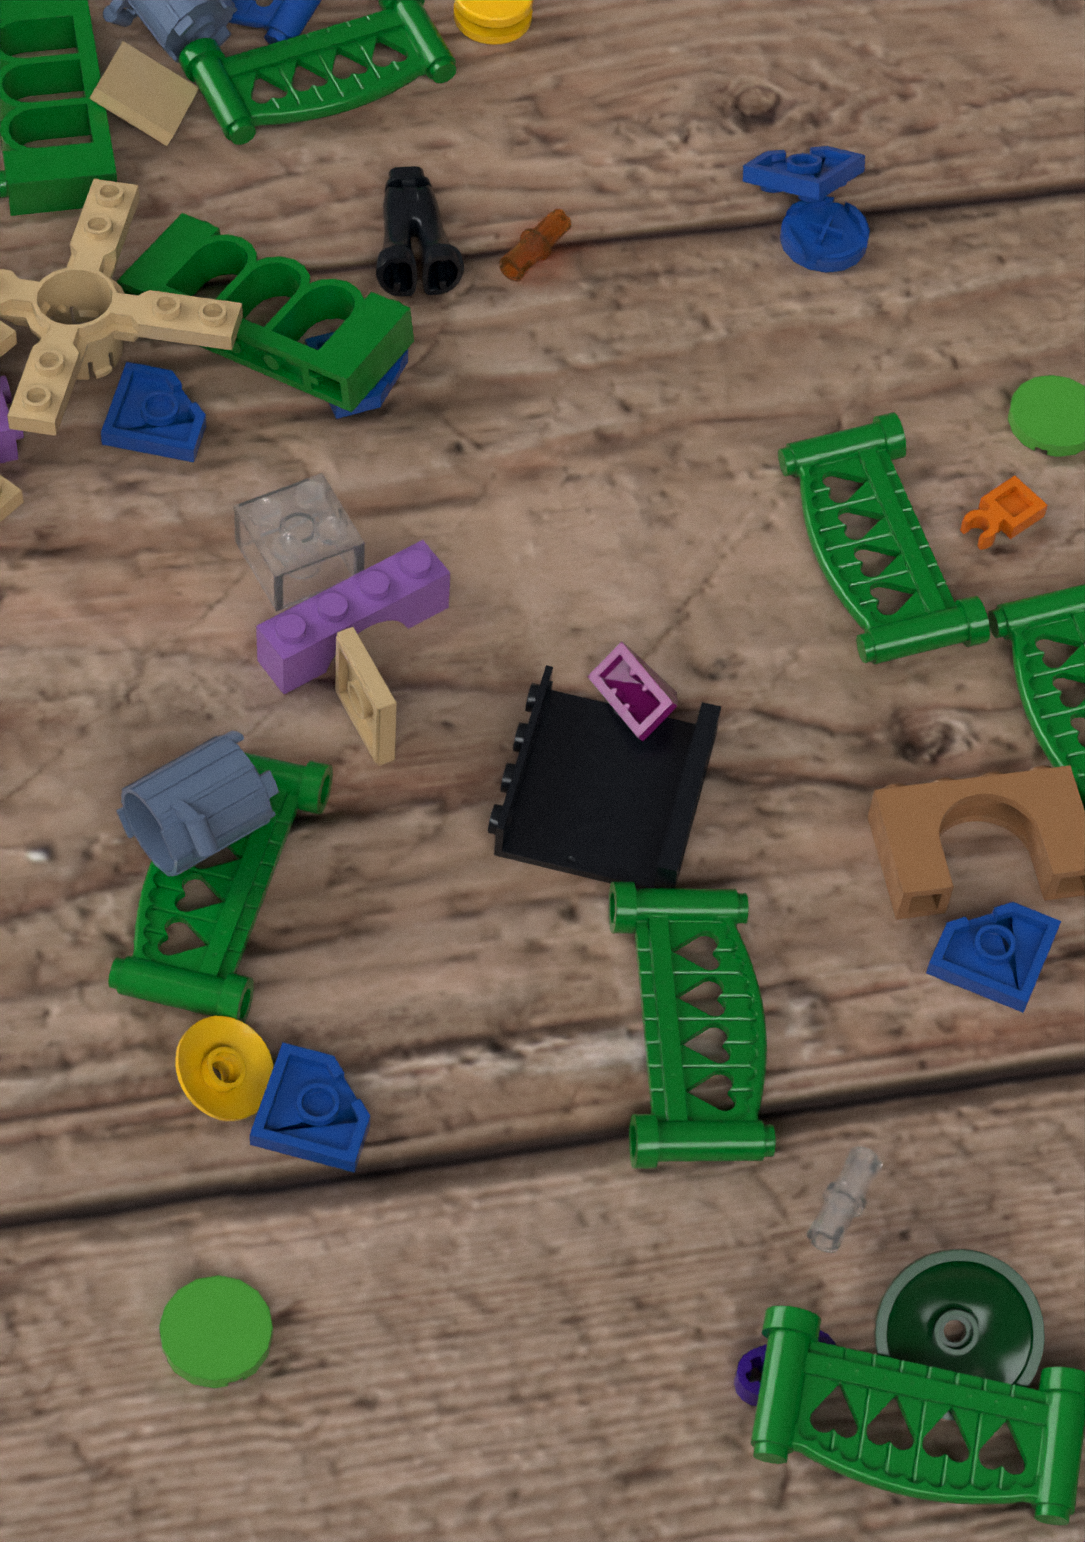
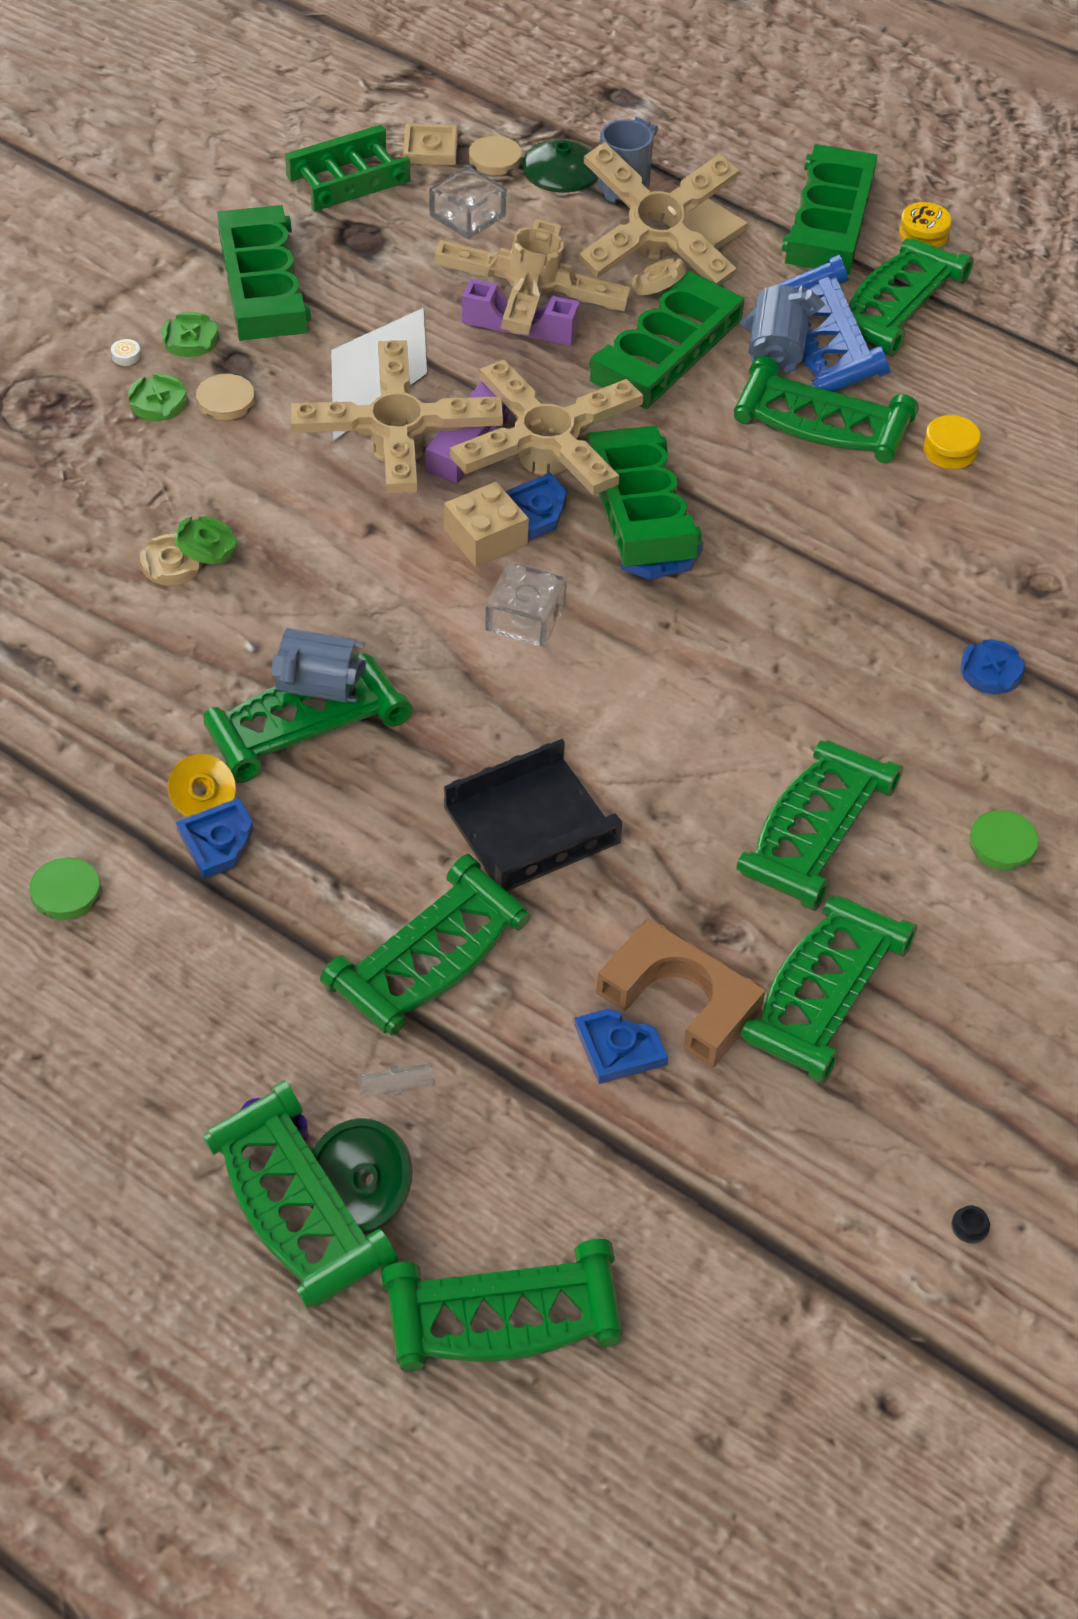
camera: 50 degrees right, 5 degrees down
tan tile [89,41,199,146] -> none
medium lavender arch [256,540,450,694] -> none
tan tile [335,627,397,766] -> none
black piece [376,166,464,297] -> none
clear orange axle [499,208,572,282] -> none
magenta slope [587,641,678,741] -> none
blue plate [743,146,865,202] -> none
orange plate [960,475,1048,550] -> none
none -> tan brick [444,481,529,567]

